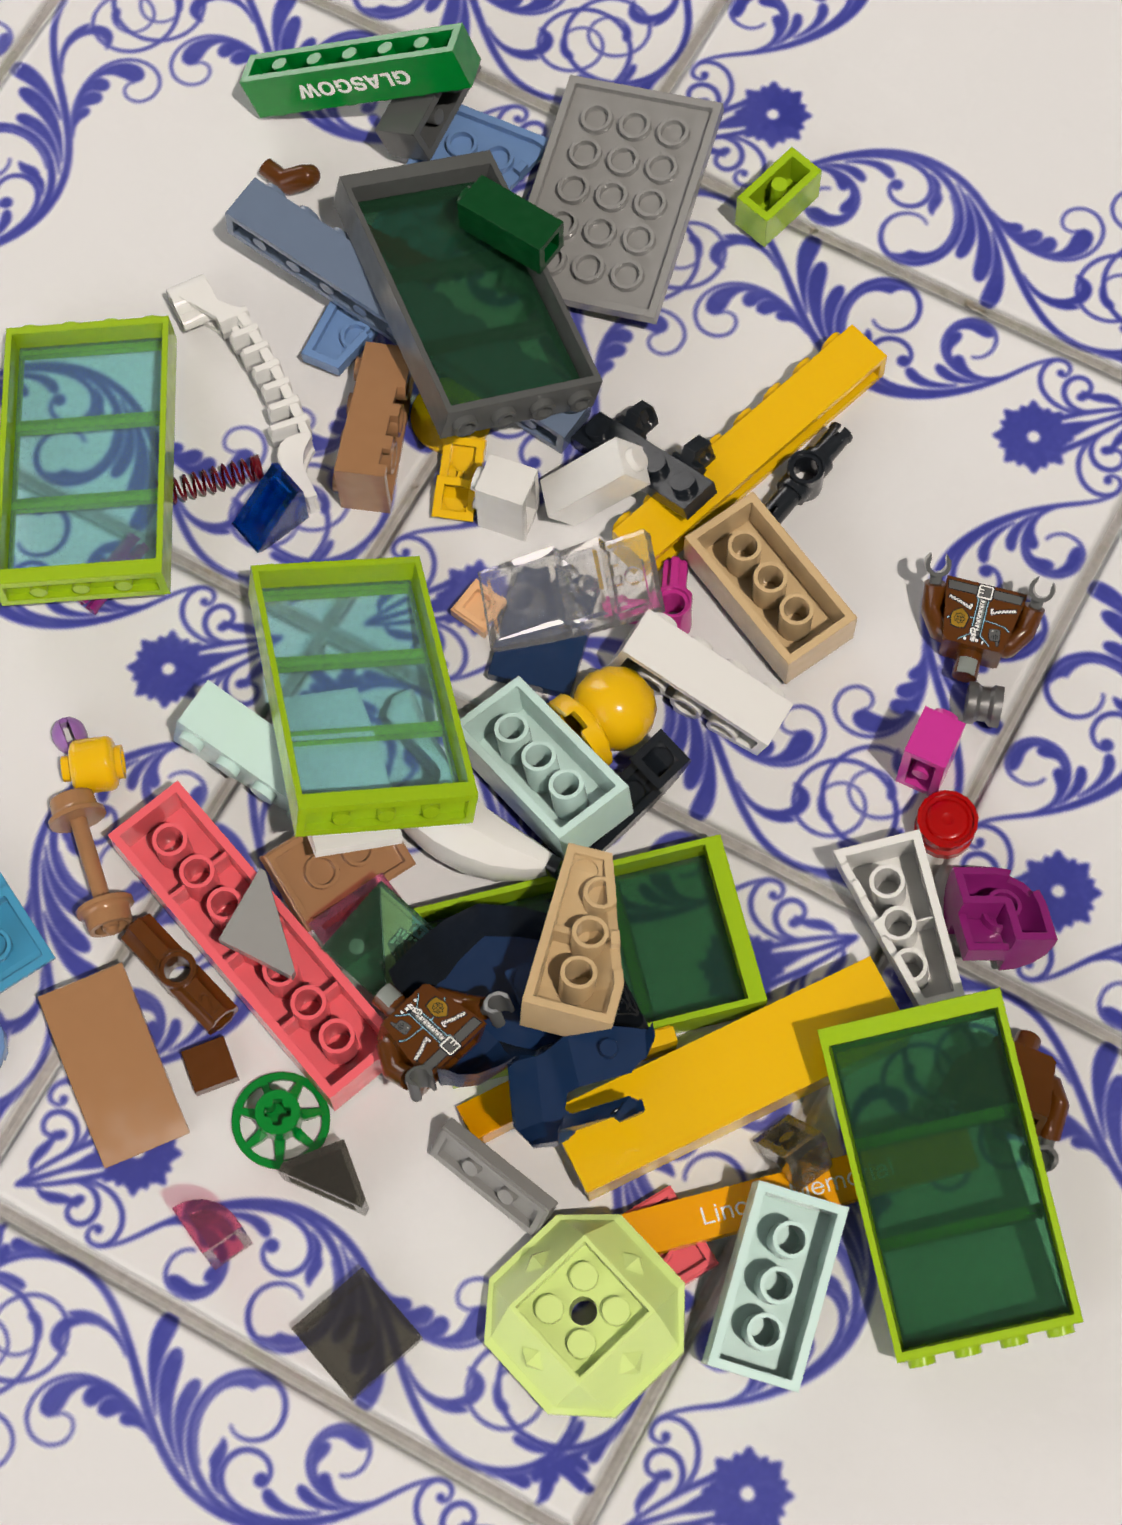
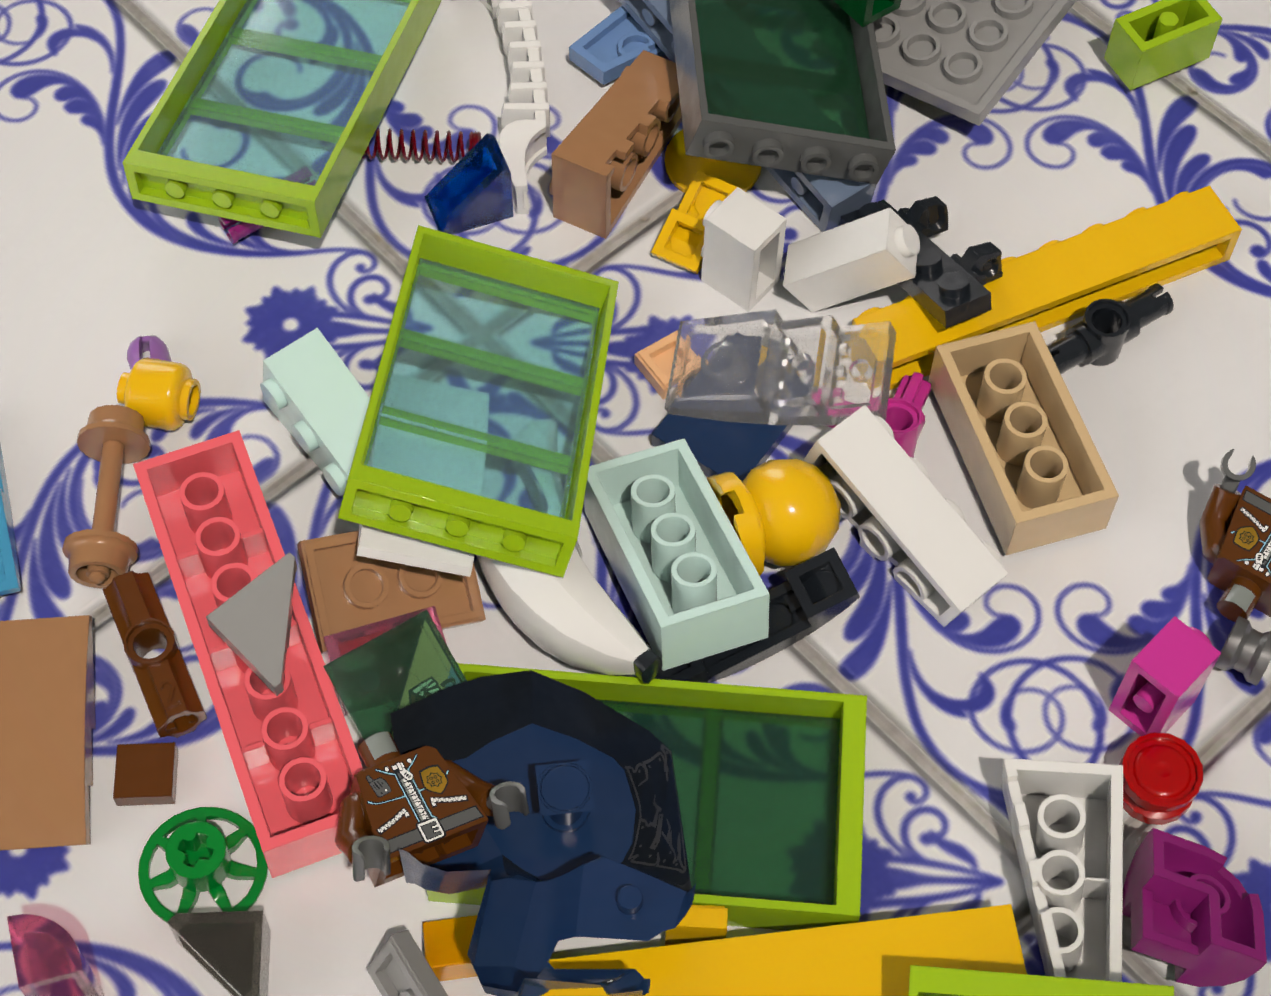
camera: 15 degrees right, 10 degrees down
tan wedge [520,842,624,1037] -> none

